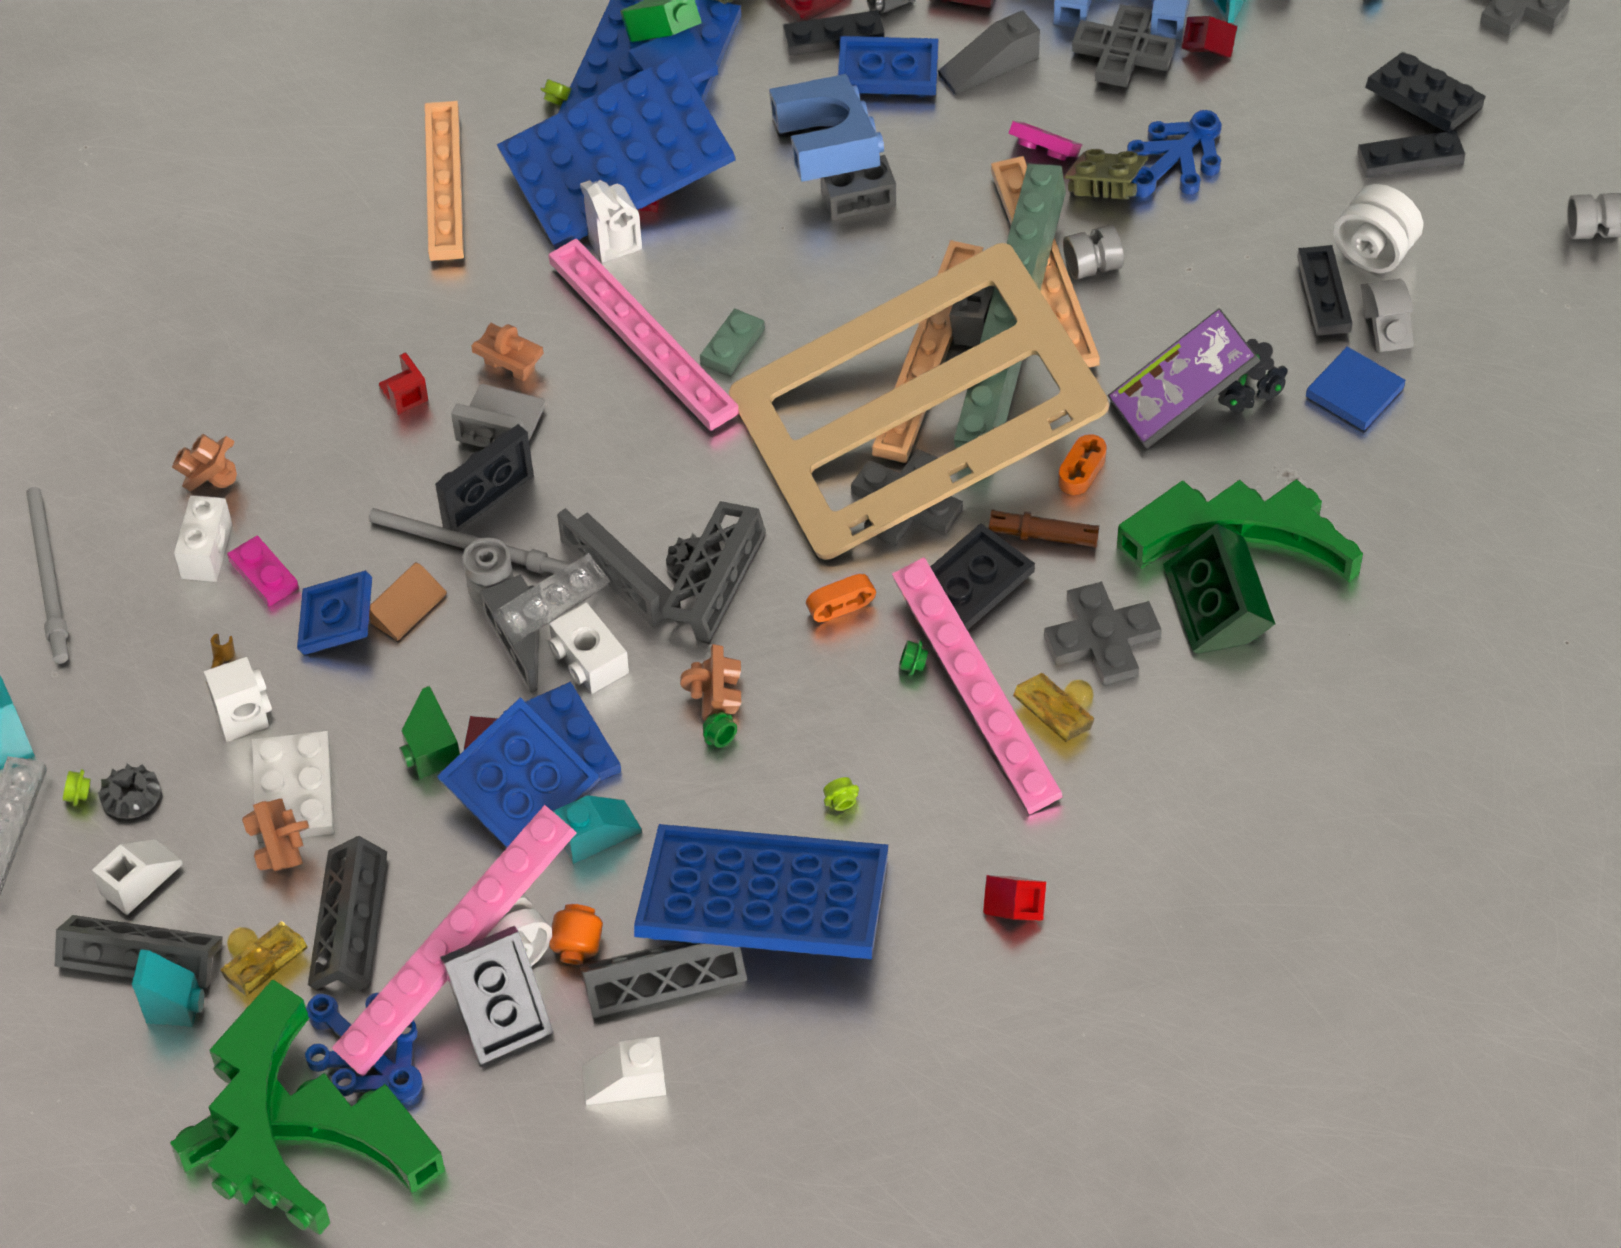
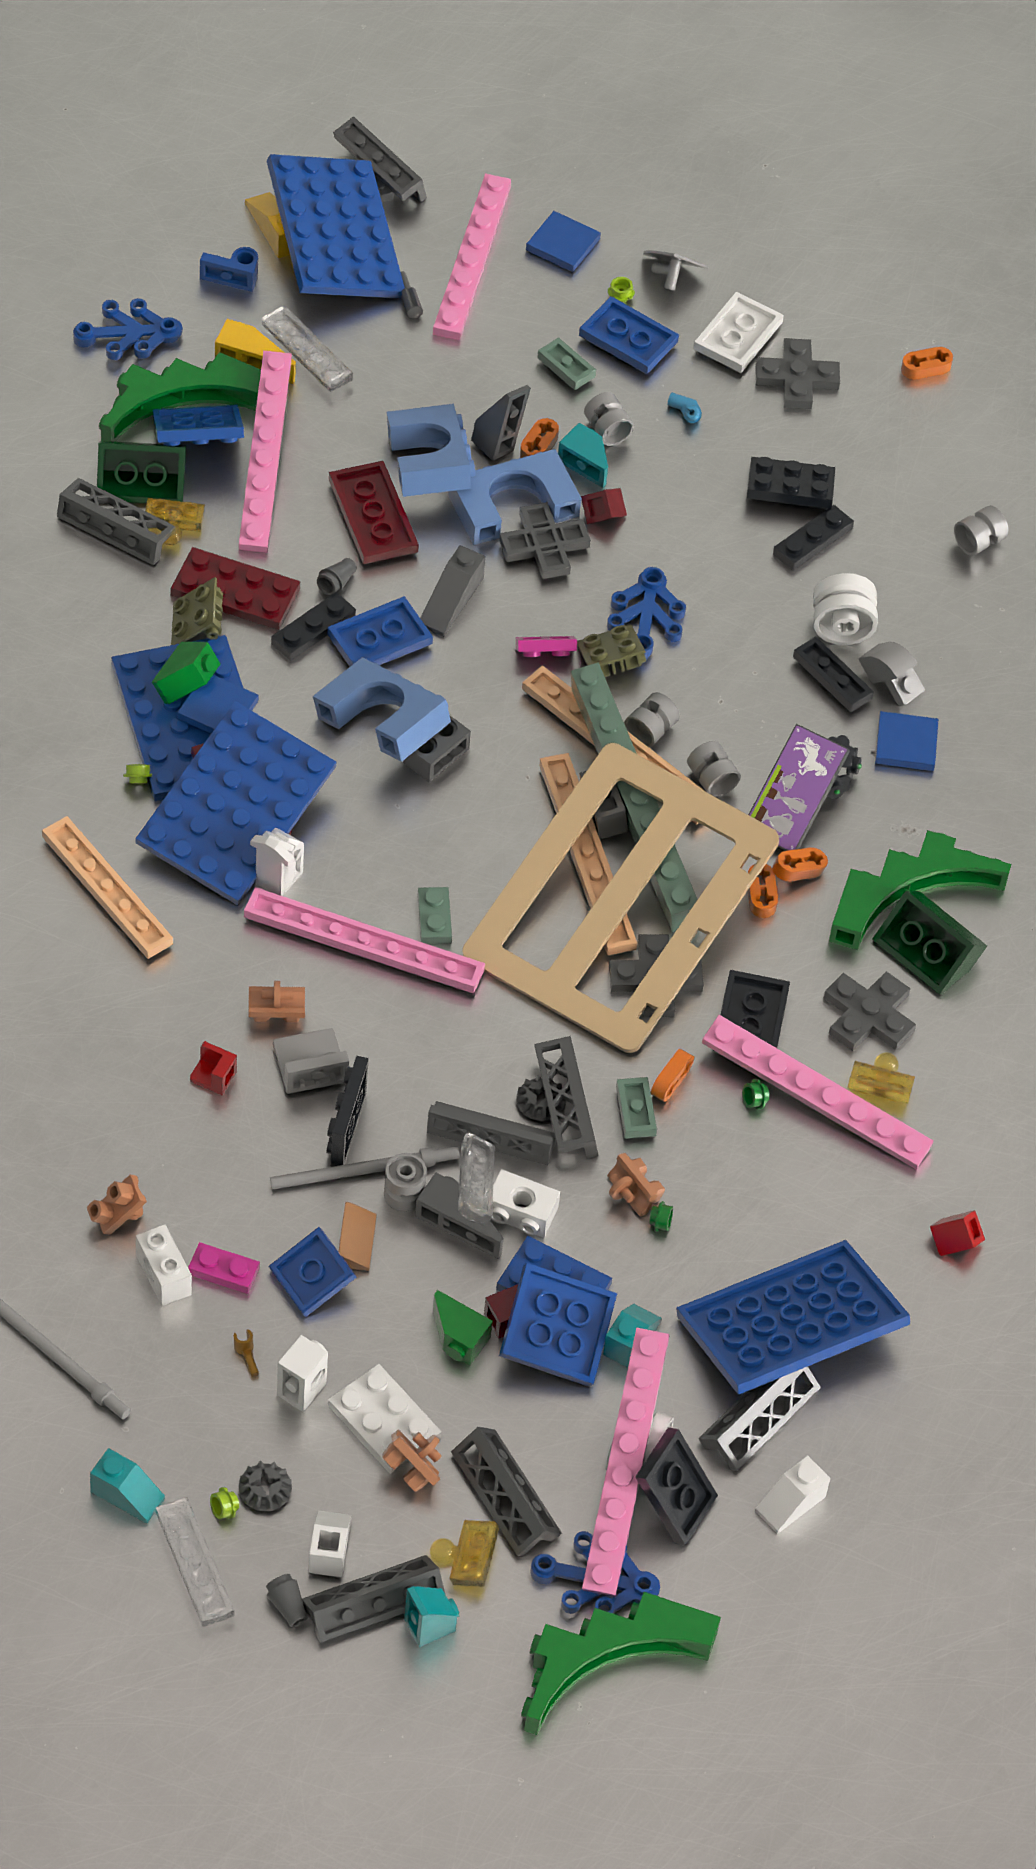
camera: 40 degrees left, 0 degrees up
green arch [207,979,331,1235] -> none
orange head [549,904,603,965] -> none
lime plate [823,777,859,811] -> none
reddish brown pin [989,509,1100,548] -> none
none -> dark grey cone [266,1574,308,1627]
none -> sand green plate [616,1077,657,1139]
none -> light grey wheel [687,741,741,797]
none -> orange beam [772,847,828,881]

